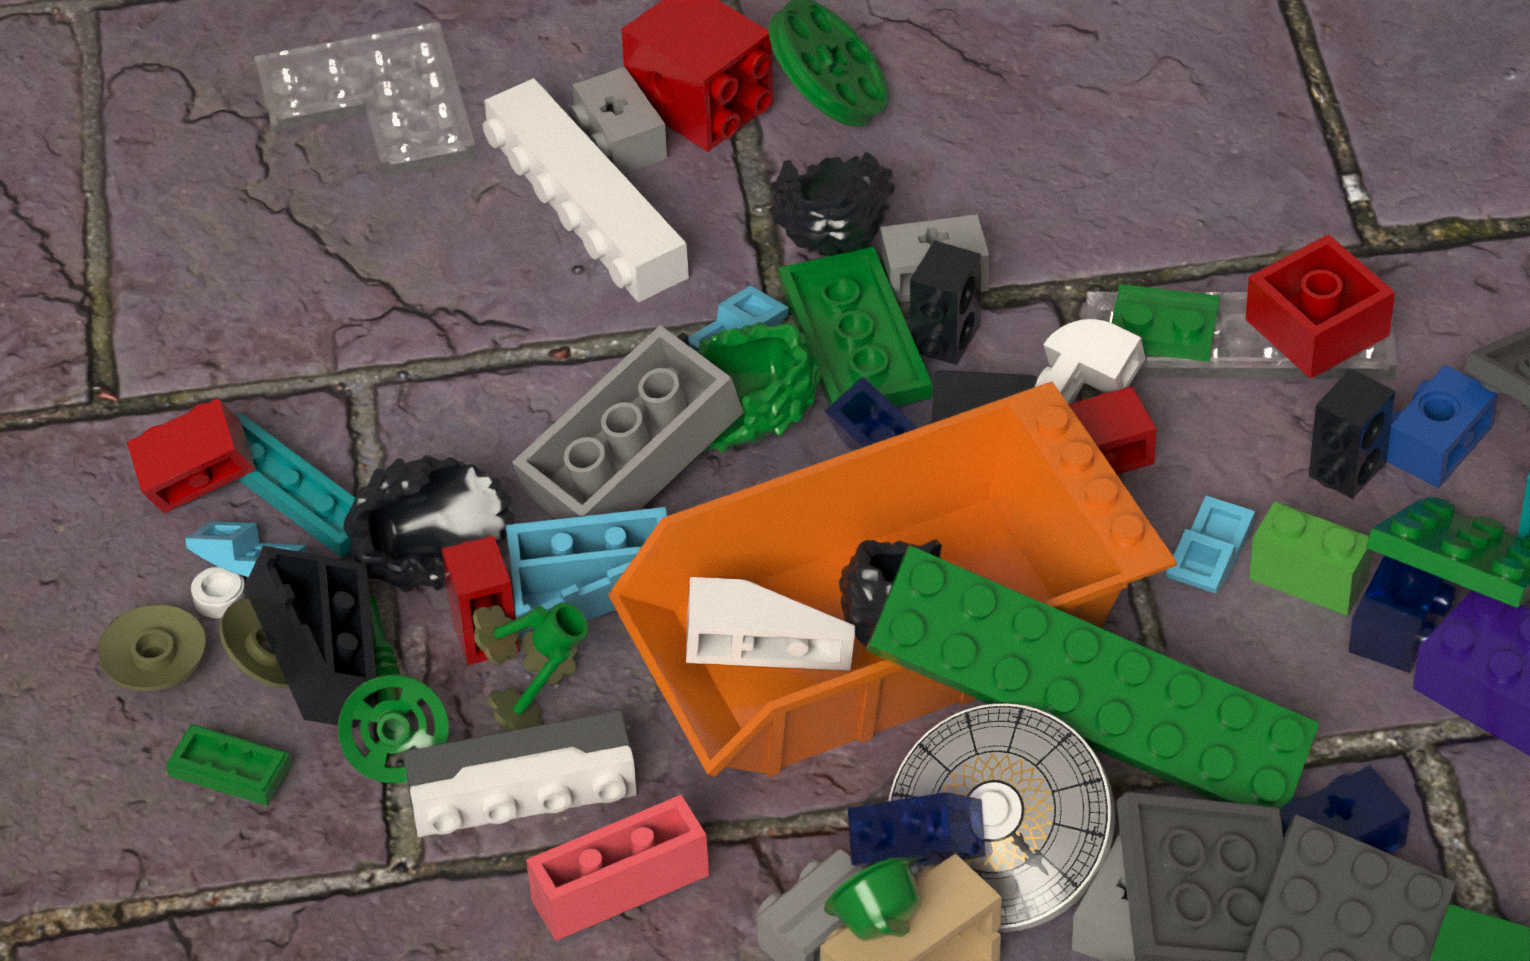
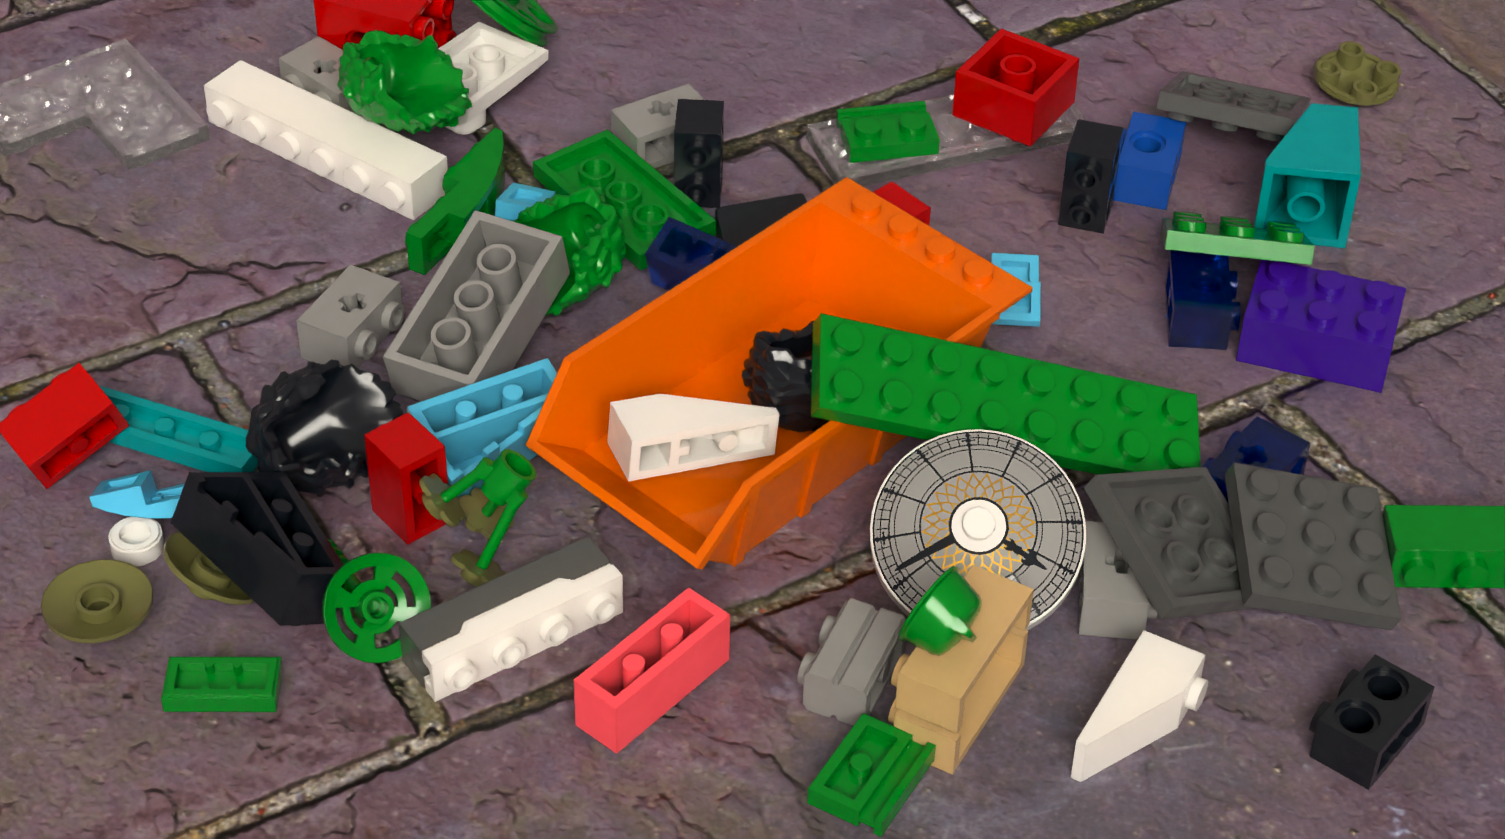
camera: 25 degrees left, 5 degrees down
black hair [769,152,895,257] -> none
clear blue brick [848,792,986,868] -> none
white brick [1035,319,1146,404] -> none
bright green brick [1249,501,1372,616] -> none
none -> light grey brick [296,265,405,368]
none -> green hair [337,30,472,134]
none -> green slope [405,128,505,275]
none -> white slope [438,22,548,135]

